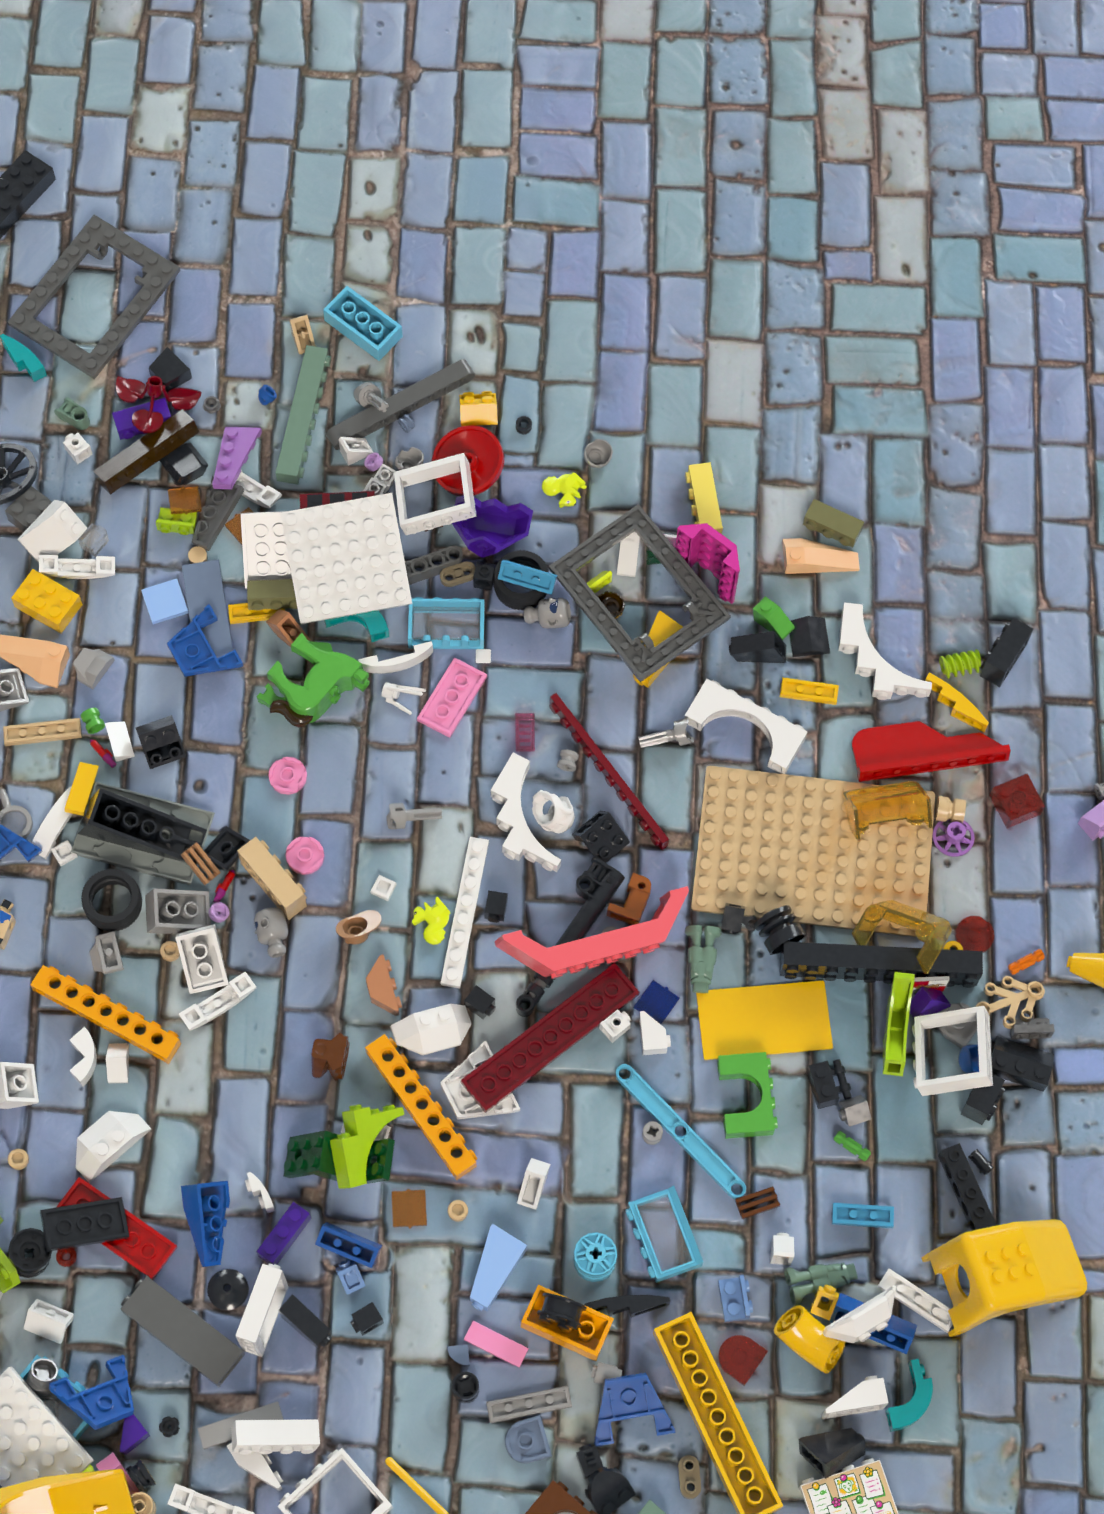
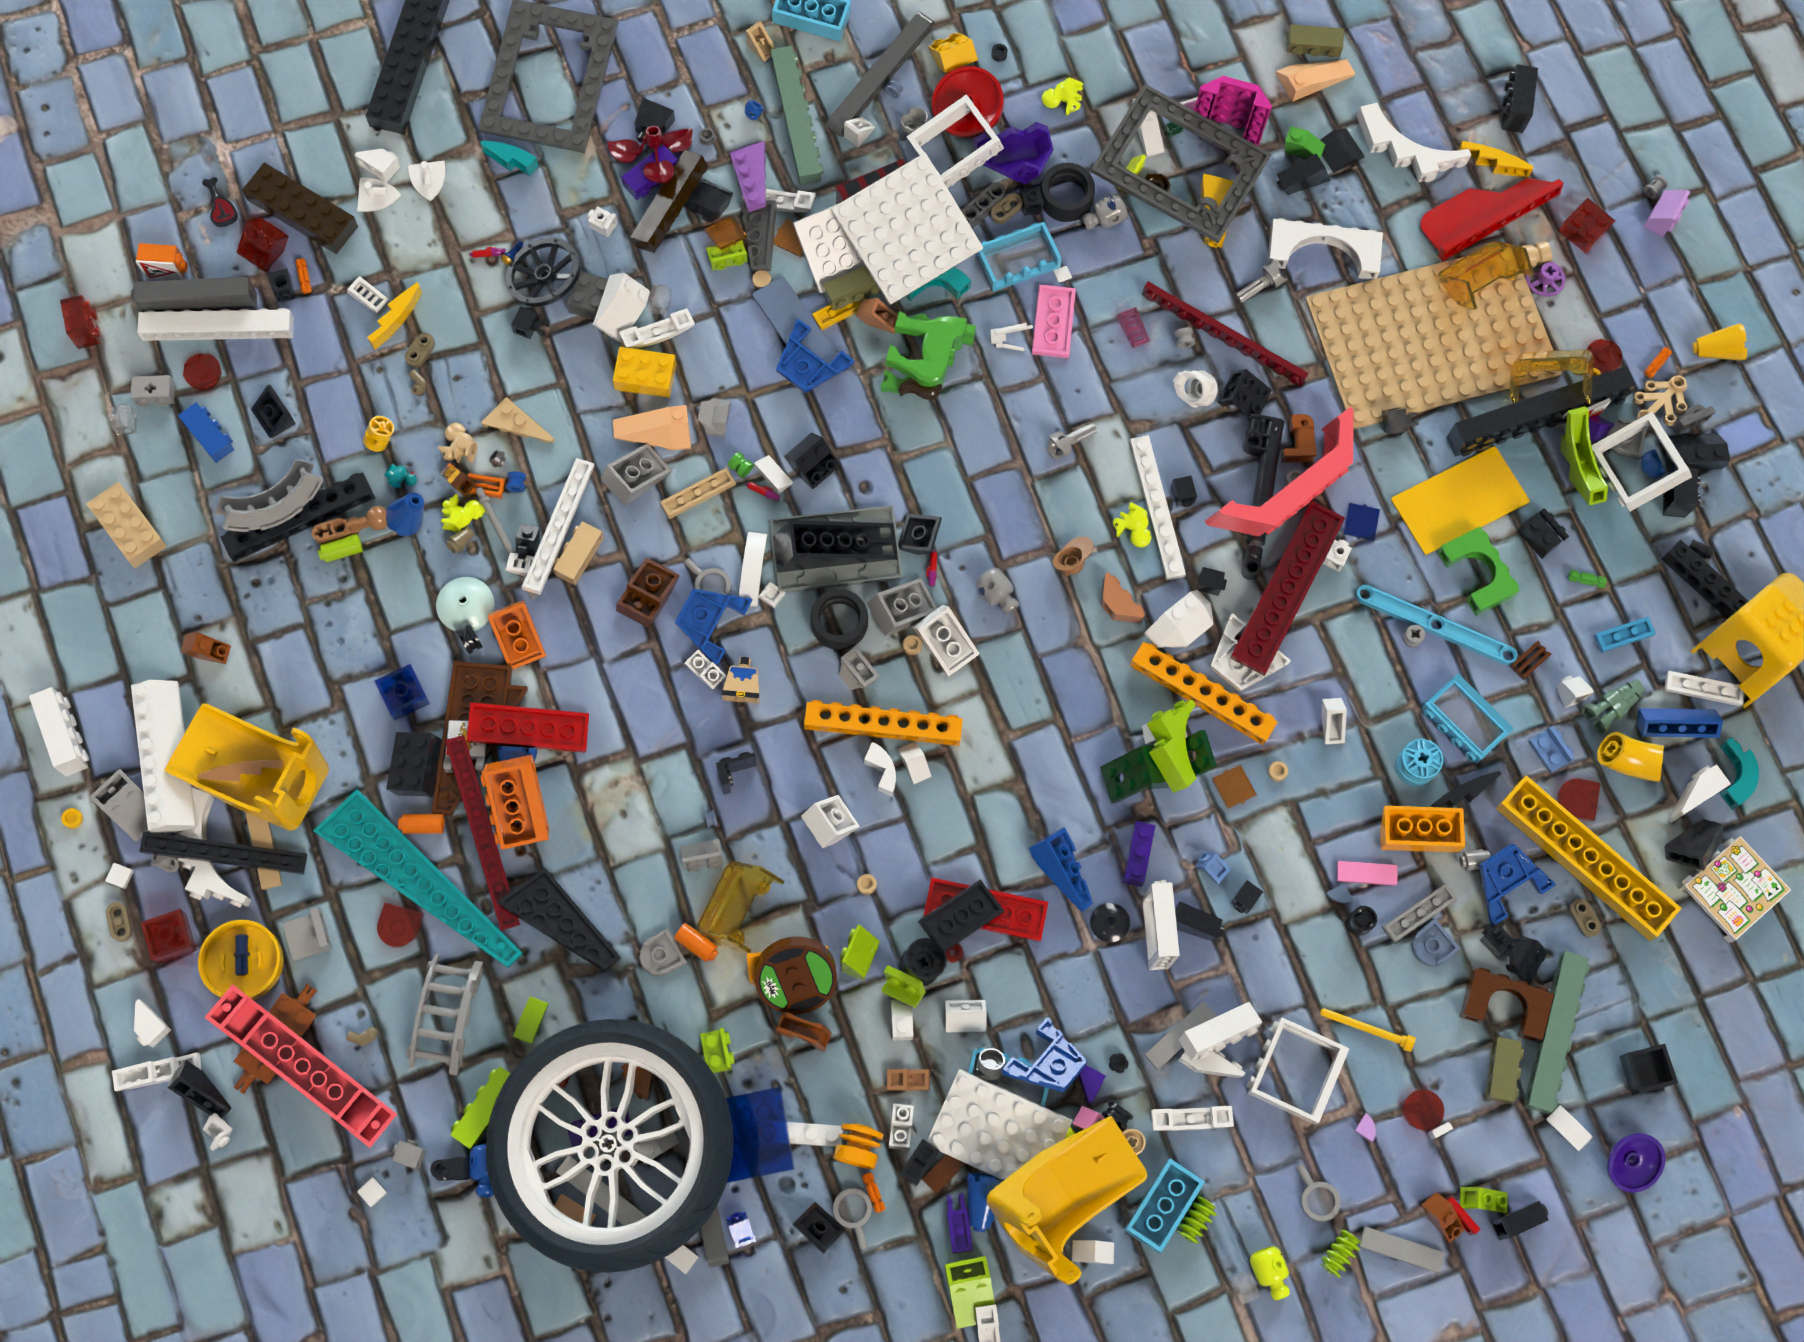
camera: 25 degrees left, 5 degrees up
sand green piece [54,397,90,430] -> none
yellow tile [65,762,99,816] -> none
white wedge [76,1111,151,1183] -> none
dark grey brick [120,1276,245,1387] -> none
light blue tile [141,579,189,625] -> none
white slope [179,972,256,1031] -> none
medium nougat tile [181,842,221,885] -> none
lavender tile [209,902,229,923] -> none
tan brick [237,837,307,921] -> none
white slope [245,1172,275,1213] -> none
bright pink tile [268,757,307,795] -> none
bright pink tile [286,837,324,875] -> none
reddish brown piece [311,1032,350,1081] -> none
blue brick [315,1222,383,1268] -> none
light grey piece [353,382,389,412] -> none
white slope [358,641,433,674] -> none
white slope [363,463,396,496] -> none
lavender tile [364,452,383,471] -> none
white tile [370,875,397,901] -> none
light blue slope [470,1224,527,1312] -> none
white arch [491,752,561,872] -> none
dark azure plate [498,559,557,595] -> none
black wheel [537,1293,587,1330] -> none
light grey hair [584,439,613,468] -> none
white slope [639,1011,671,1055] -> none
light yellow brick [685,462,723,534] -> none
sand green piece [685,925,722,993] -> none
black wheel [754,905,806,955] -> none
yellow tile [780,677,839,705] -> none
yellow brick [810,1285,839,1320] -> none
white wedge [823,1285,896,1344] -> none
flat silver brick [838,1095,872,1127] -> none
lime piece [939,649,981,679] -> none

